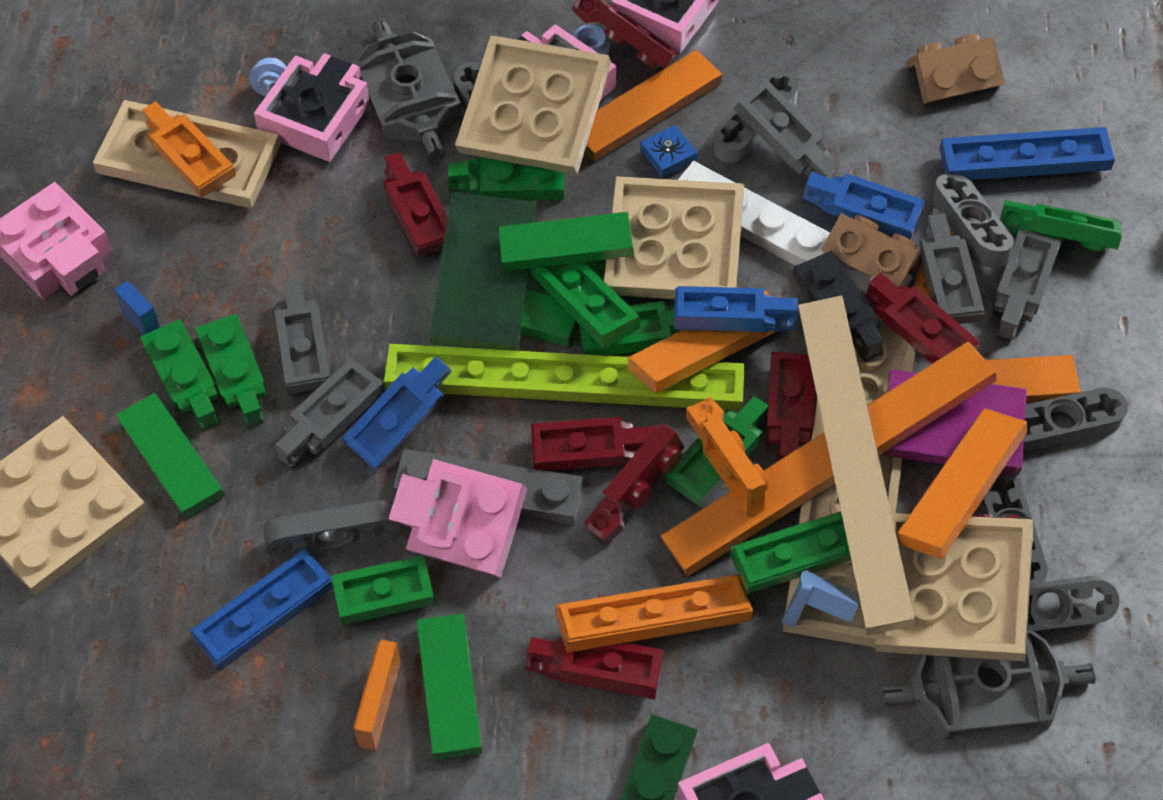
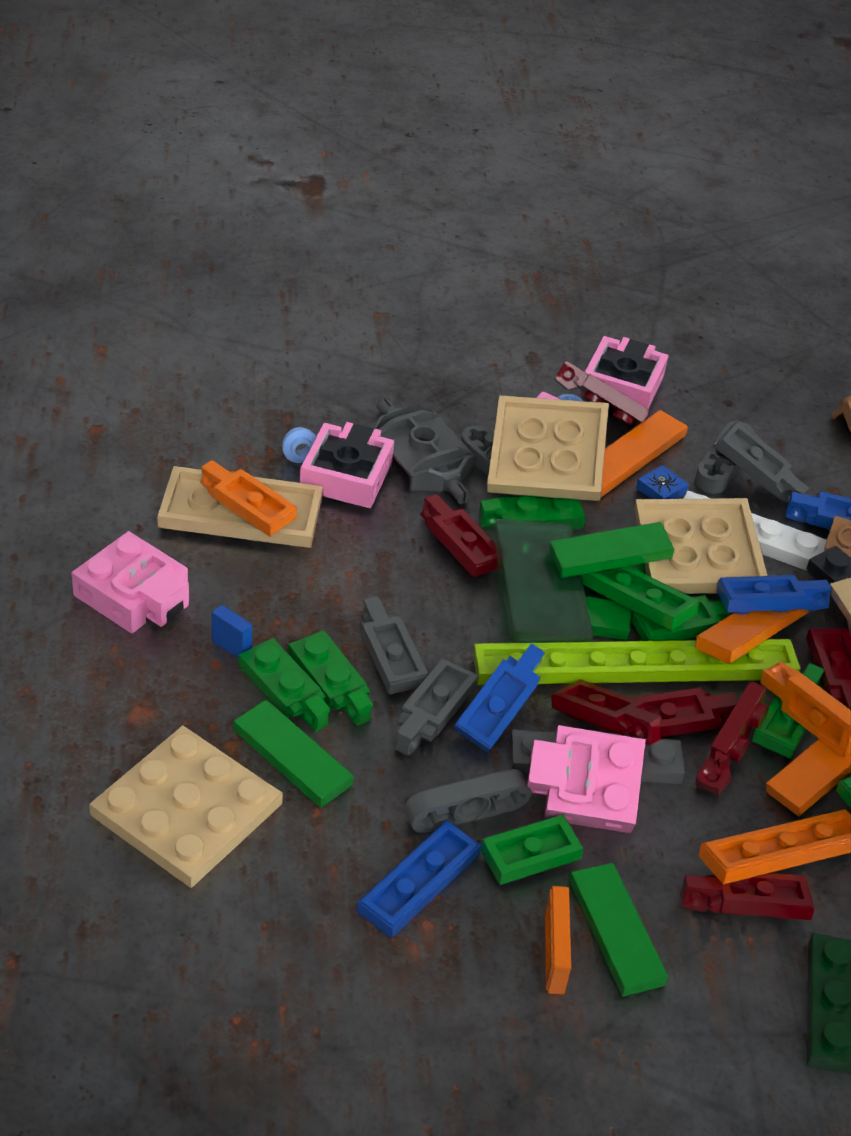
camera: 15 degrees left, 15 degrees down
none -> dark red hinge [551,680,661,746]

